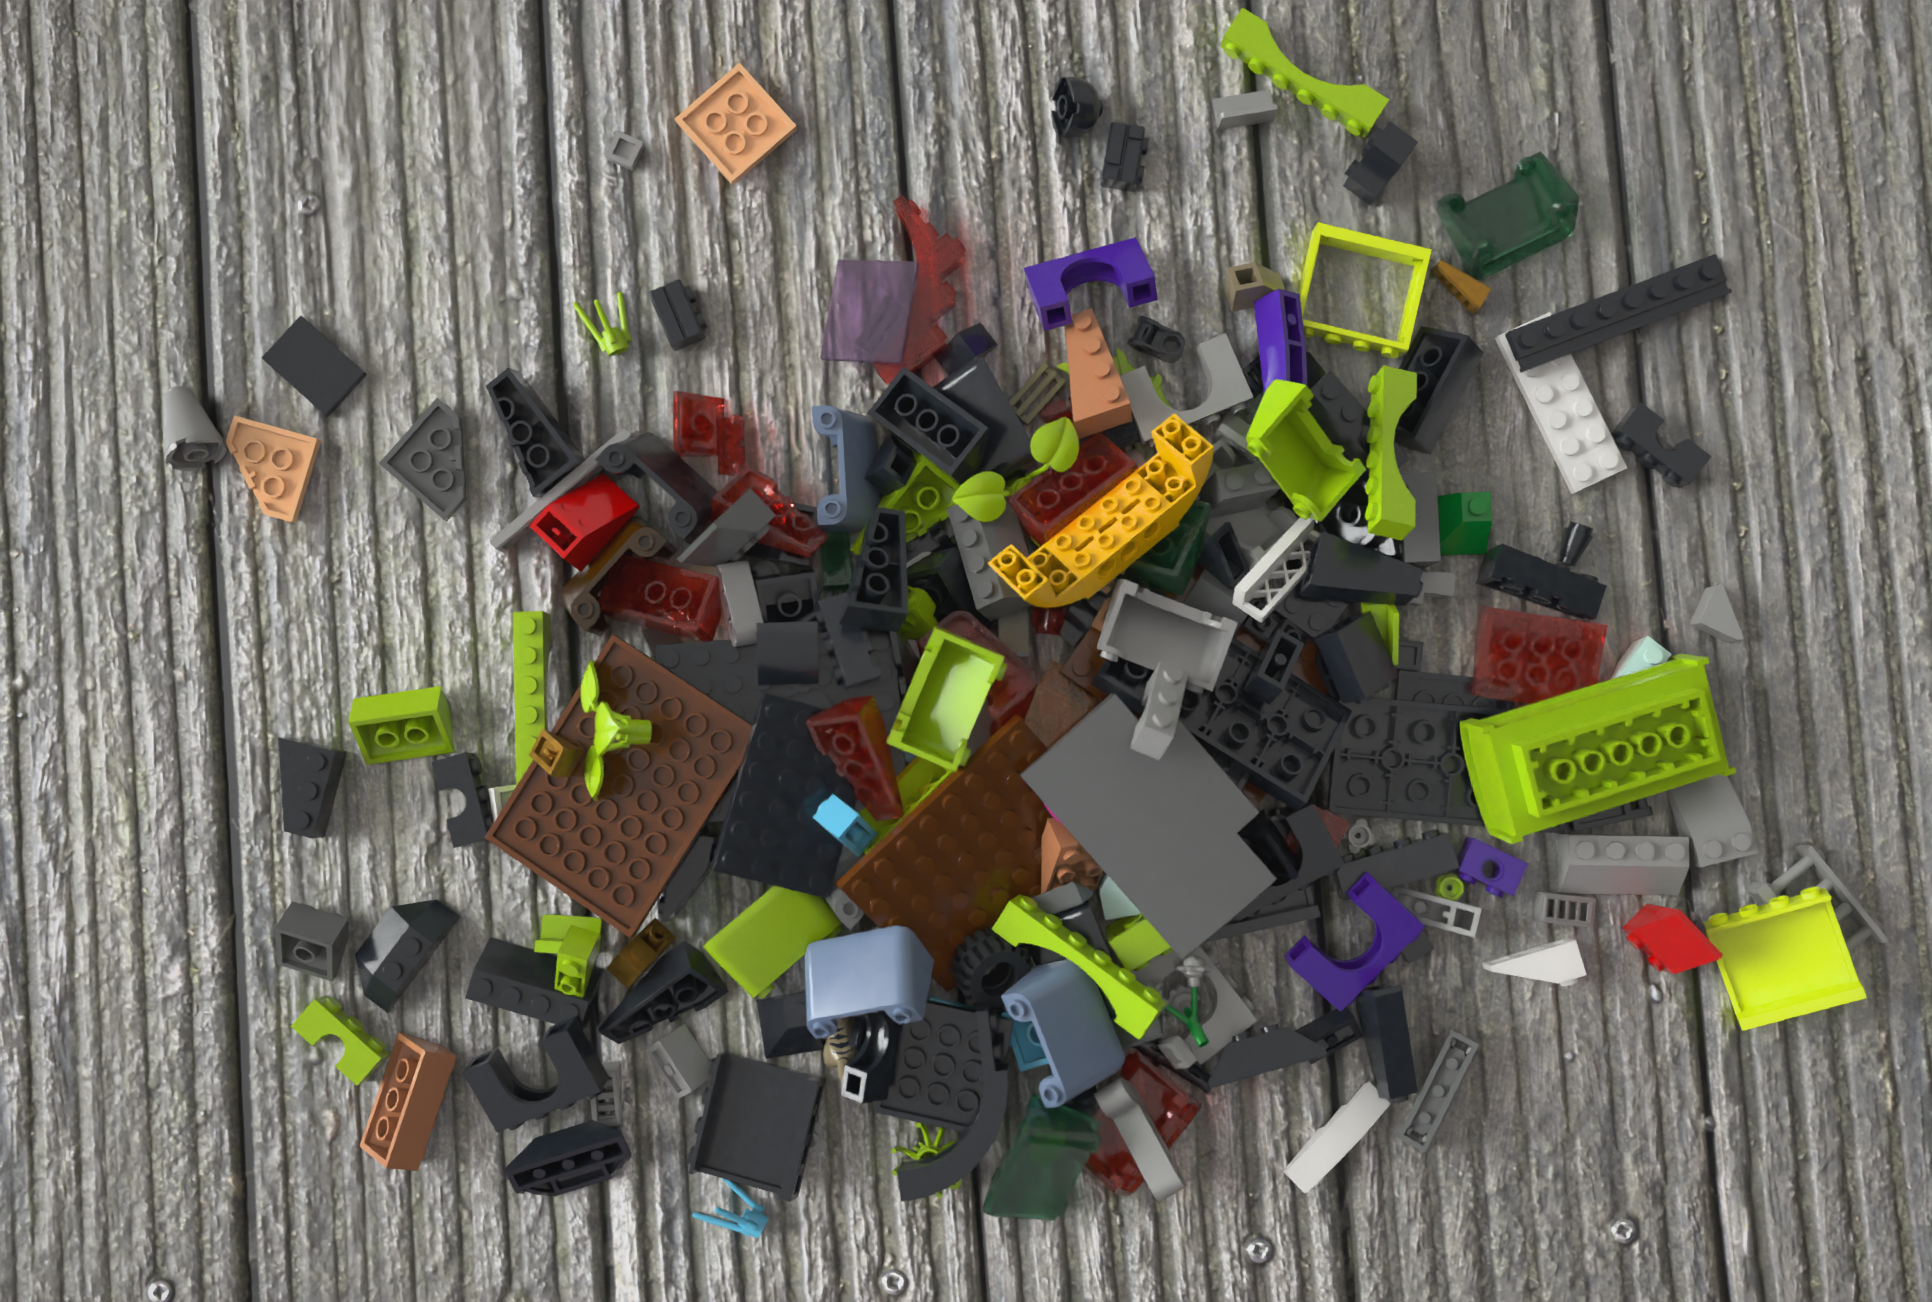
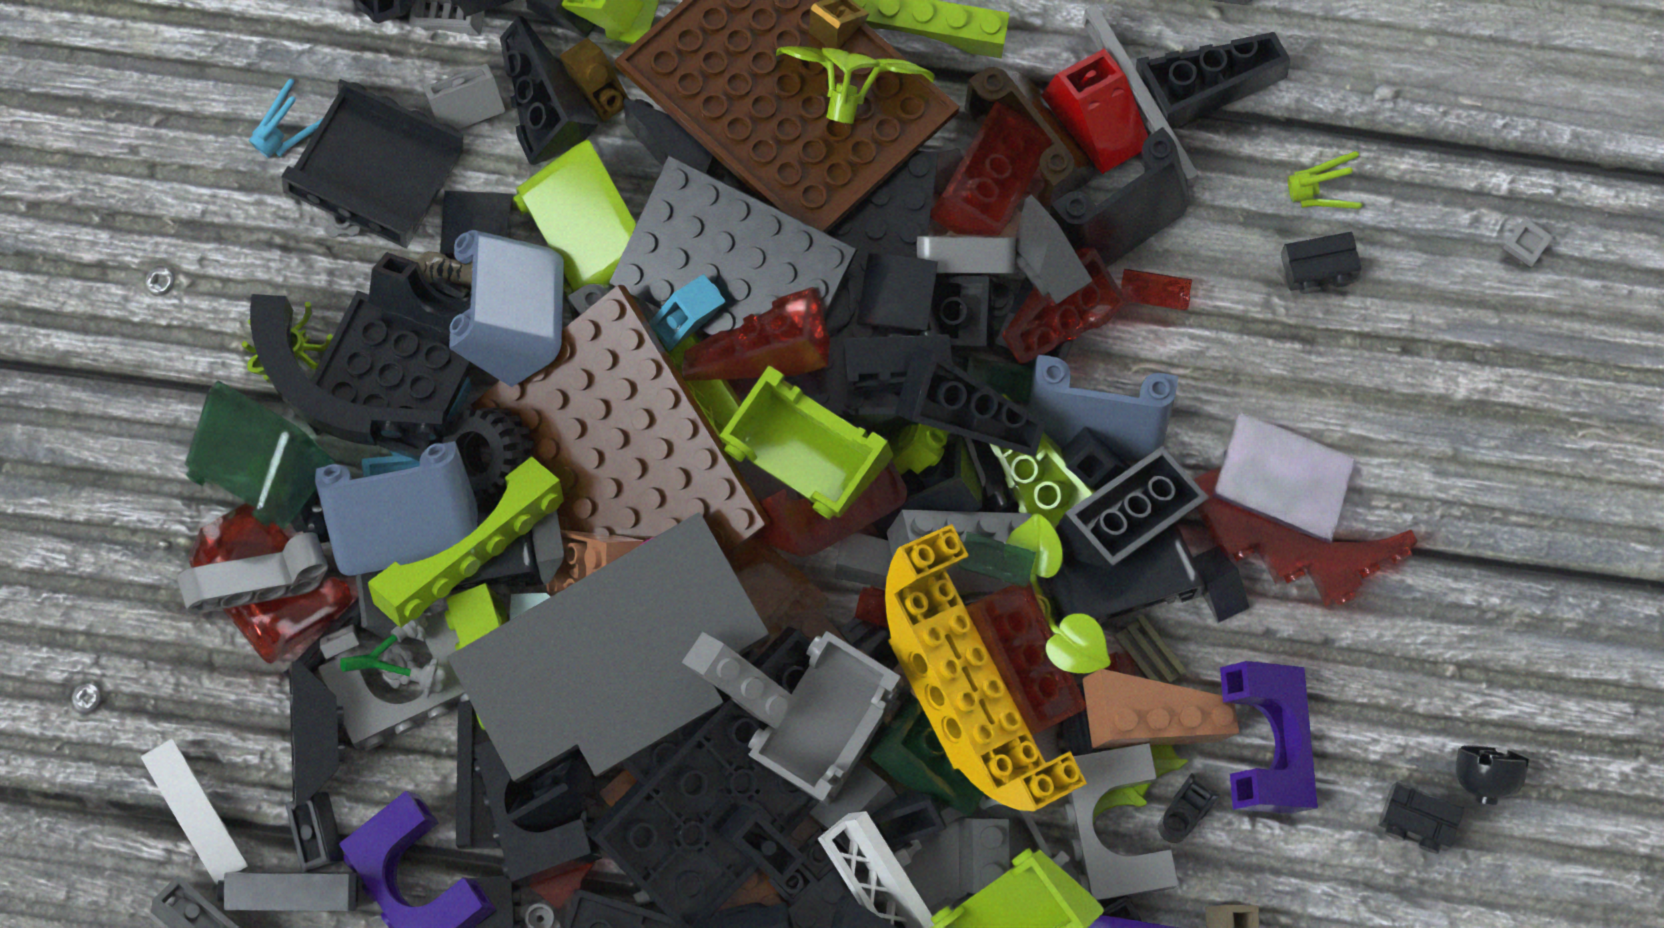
camera: 95 degrees right, 10 degrees down
clear red slope [673,391,724,457] -> none
light nougat plate [675,63,798,185] -> none
none -> clear green plate [956,532,1036,588]

